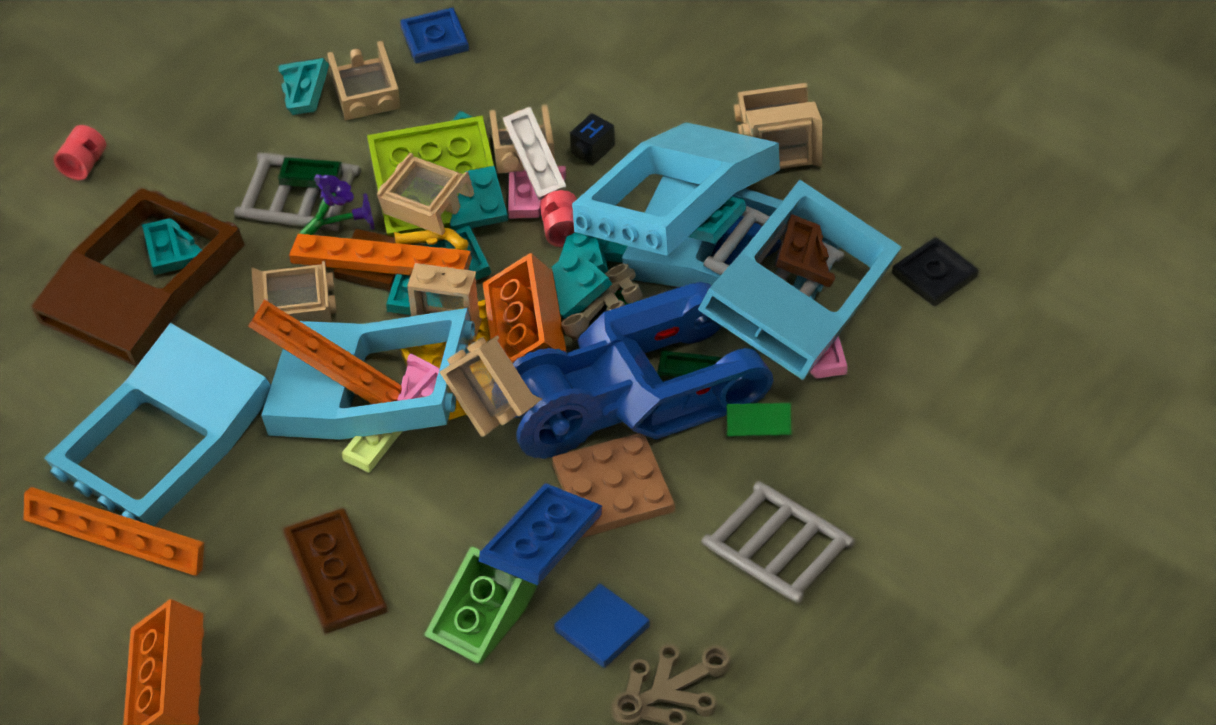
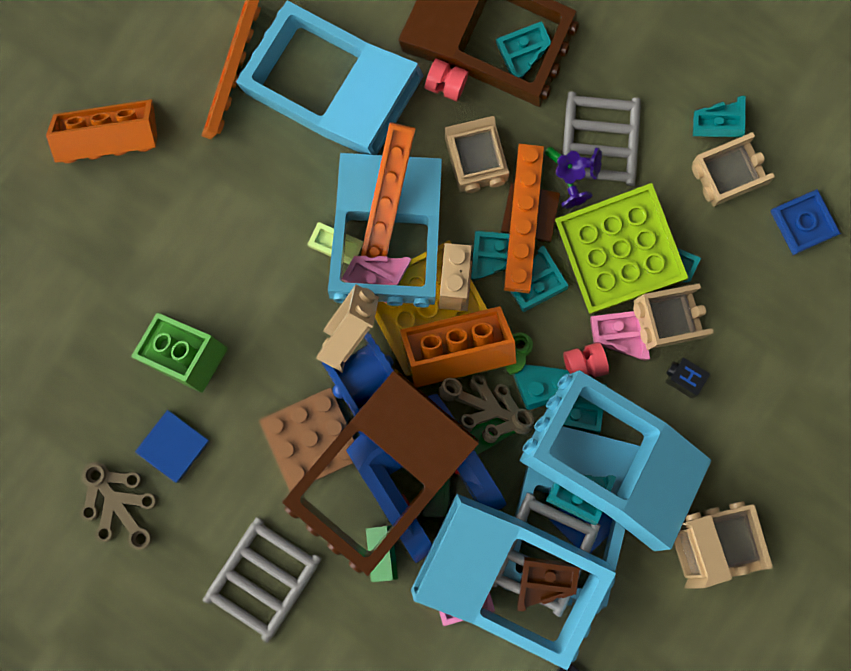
camera: 80 degrees right, 30 degrees up
dark green tile [278,157,343,188] -> none
reddish brown tile [282,507,388,635] -> none
tan window [377,153,474,235] -> none
yellow piece [394,228,469,250] -> none
teal wing [450,166,508,231] -> none
blue tile [479,483,602,585] -> none
white plate [503,107,566,200] -> none
teal wing [552,247,613,319] -> none
none -> reddish brown window [281,369,479,576]
none -> coral wheel [424,58,469,102]

